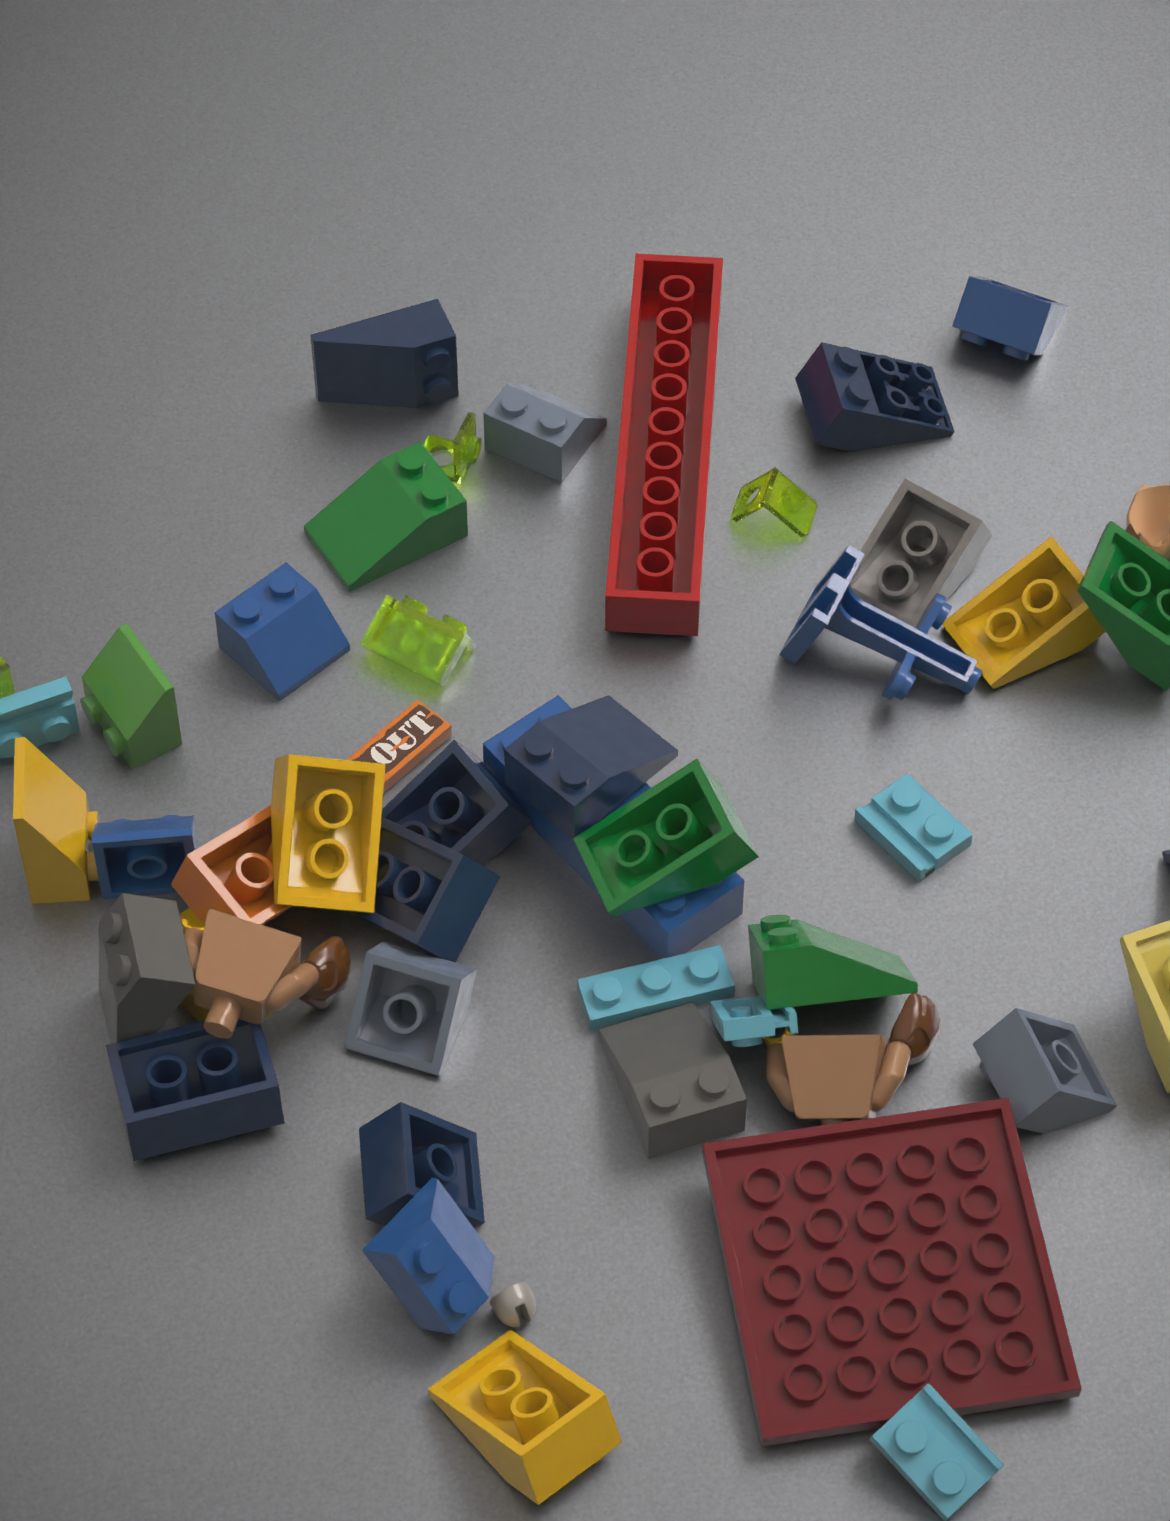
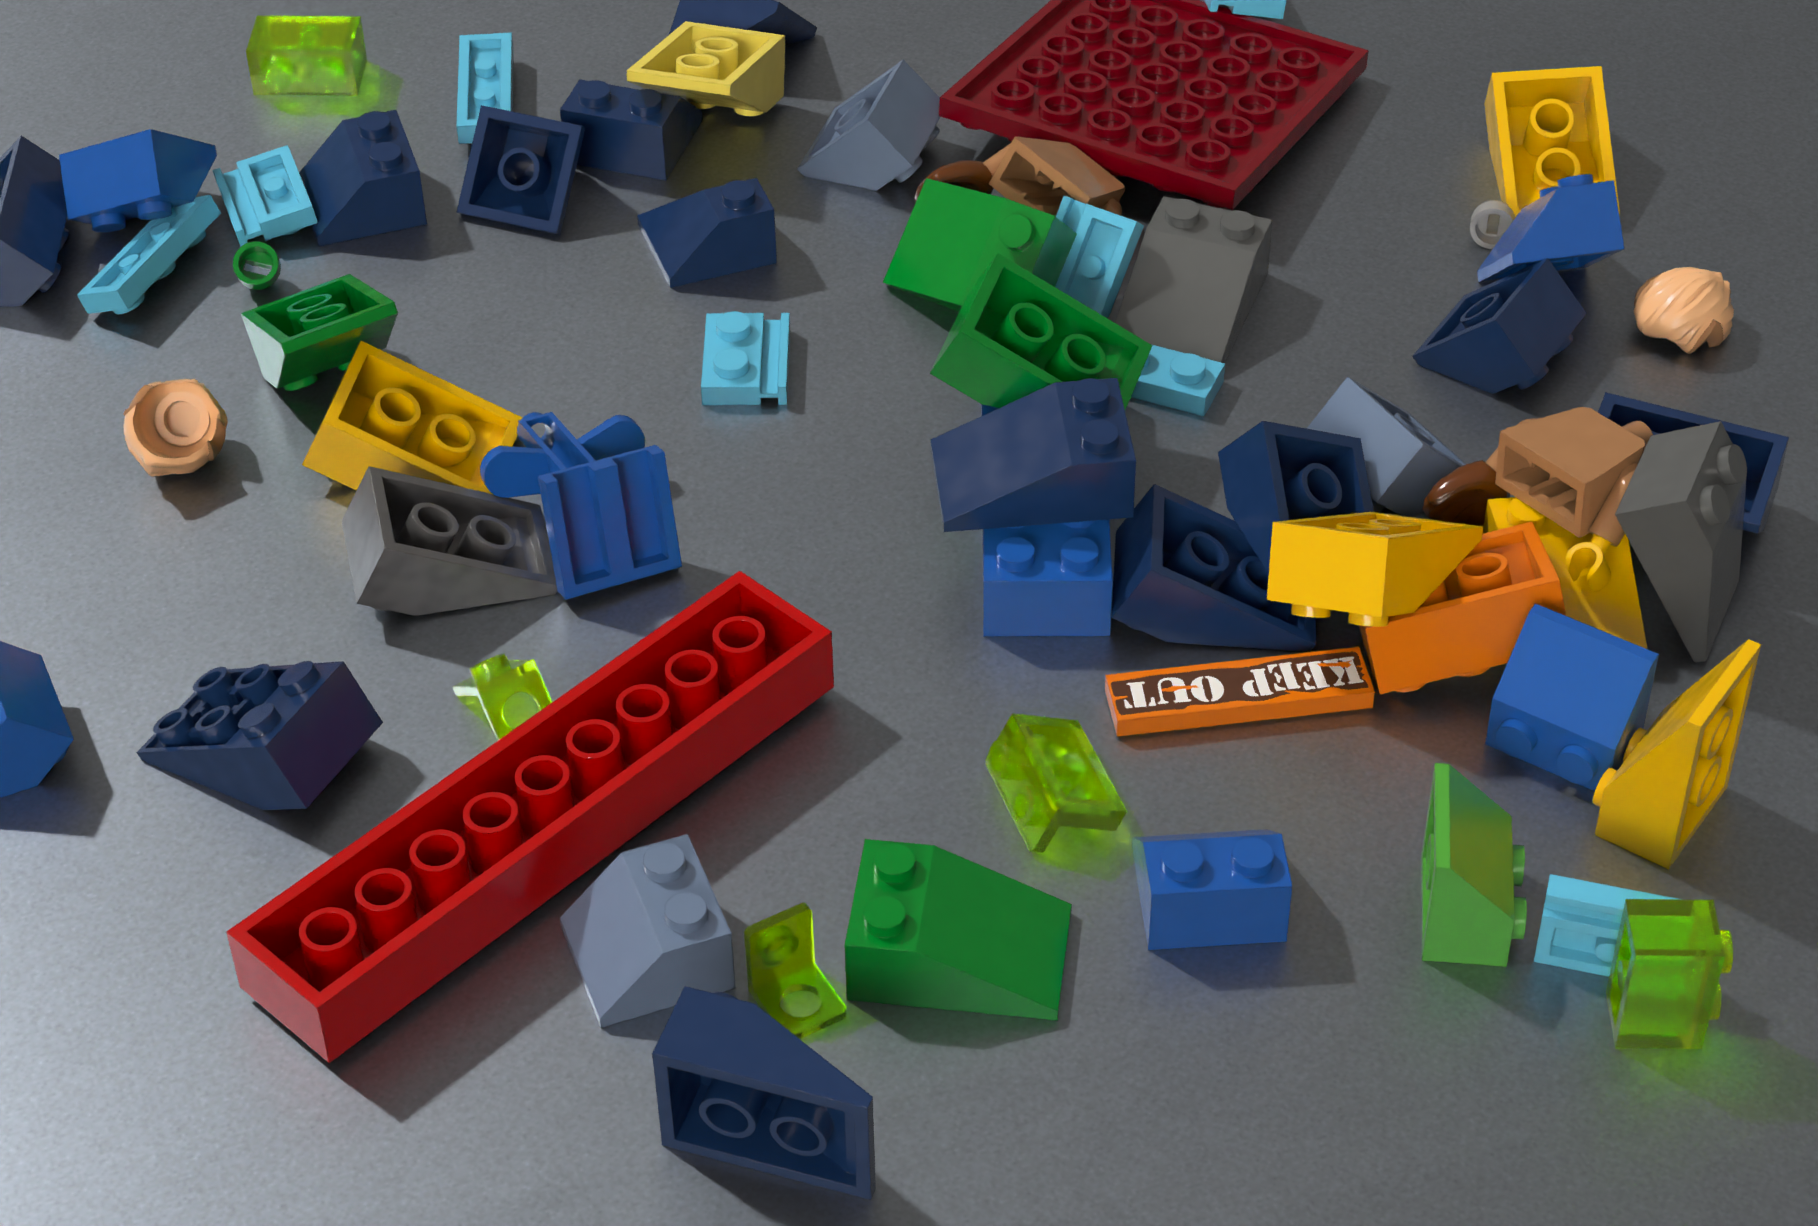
camera: 140 degrees left, 10 degrees down
none -> dark blue slope [637,178,777,288]
none -> light nougat hair [1634,267,1734,354]

